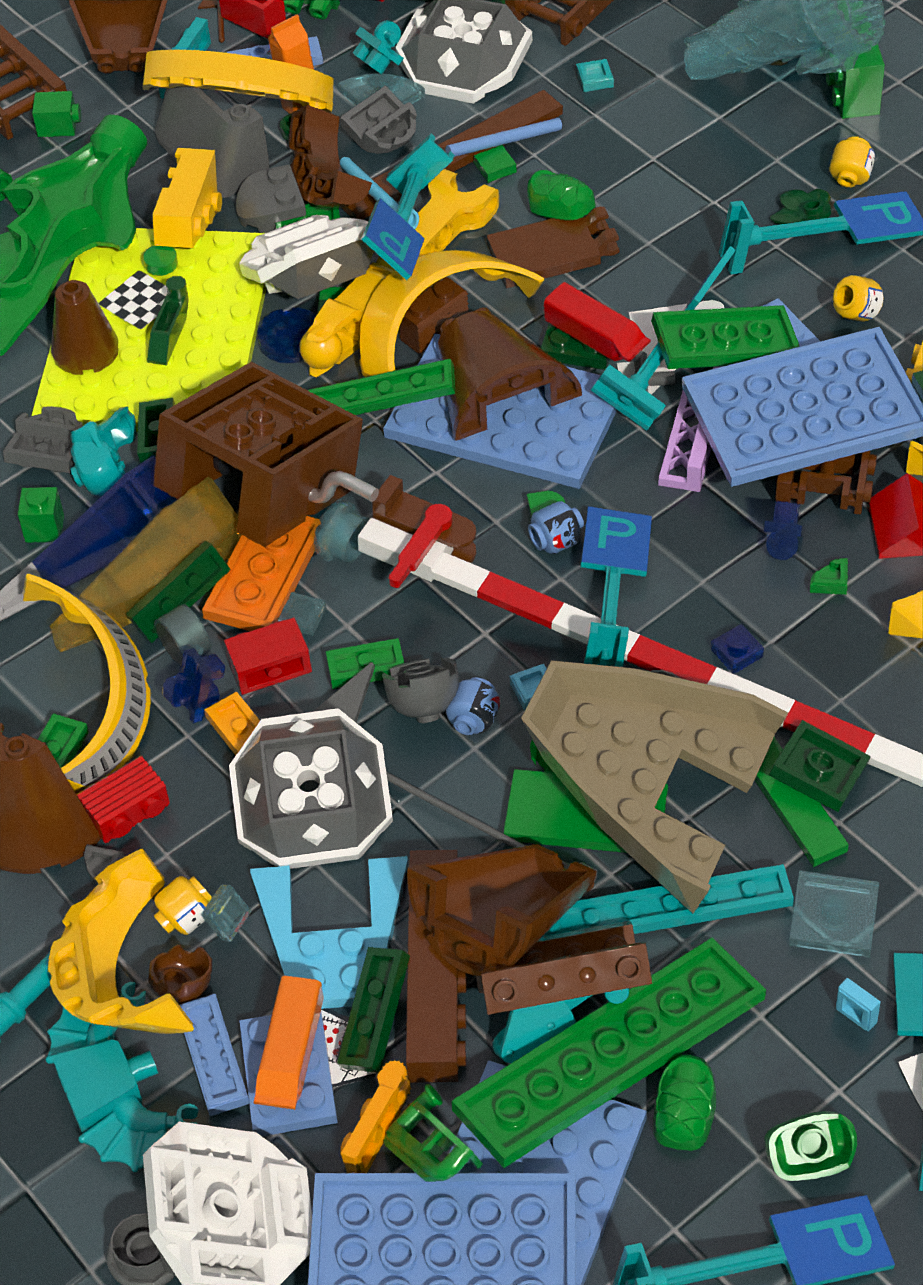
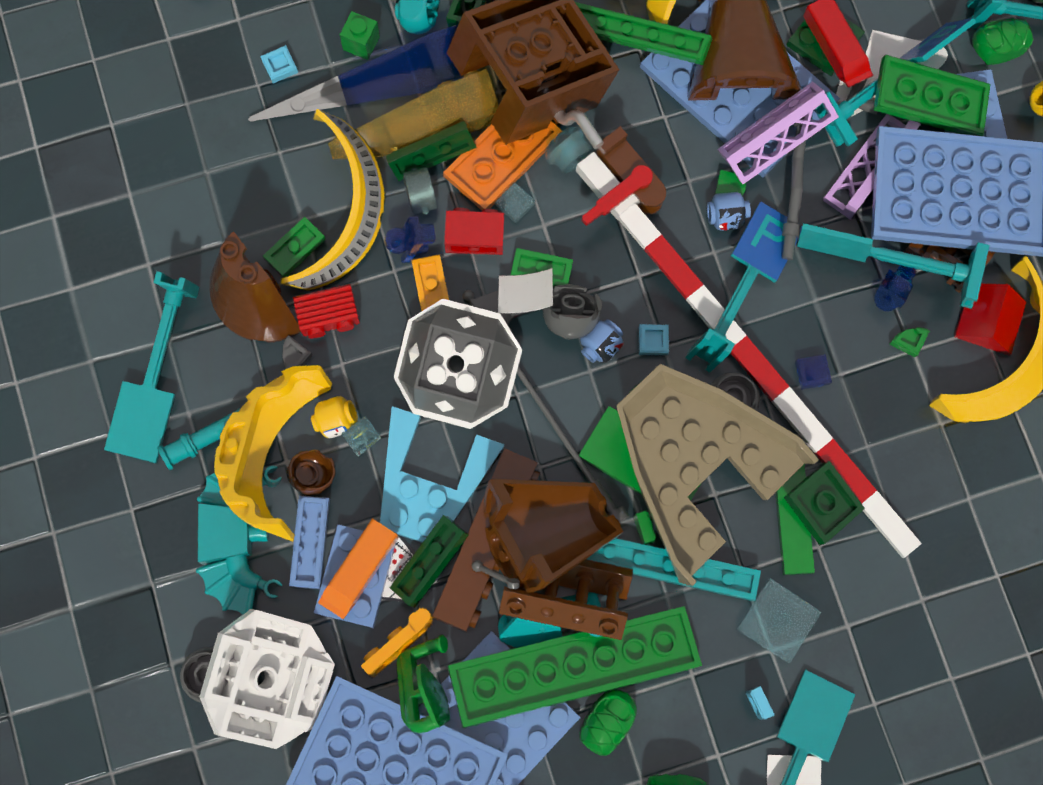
camera: 15 degrees right, 25 degrees up
none -> dark grey hinge [471,560,520,589]
none -> white sticker [498,268,553,313]
none -> green tile [633,511,656,545]
none -> lavender fence [718,82,839,184]
none -> dark grey bar [782,116,813,260]
none -> teal piece [797,223,990,309]
none -> green piece [972,18,1034,65]

